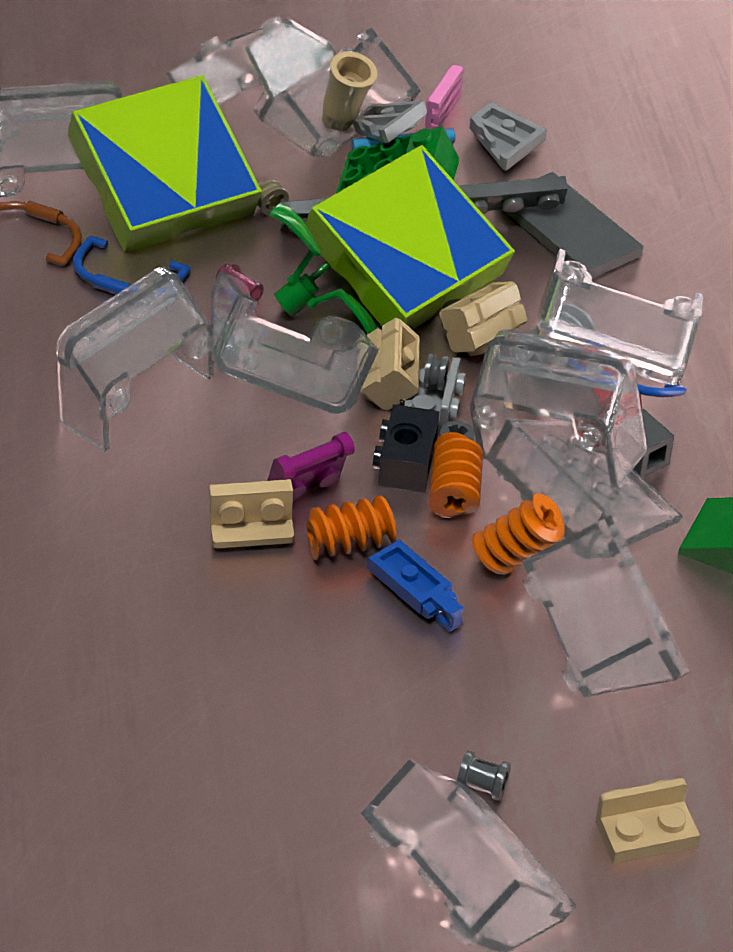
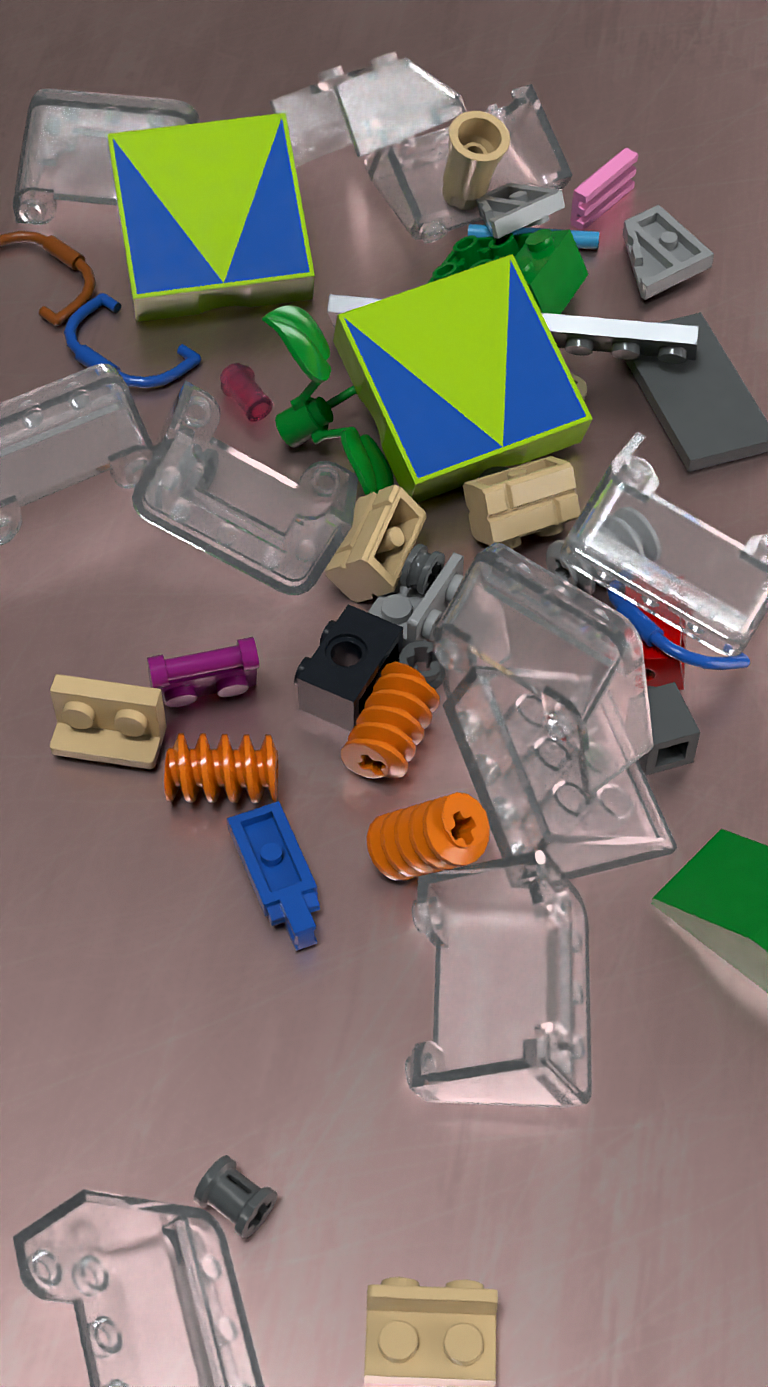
camera: 20 degrees right, 10 degrees up
dark tan bush [257,179,289,216] -> none

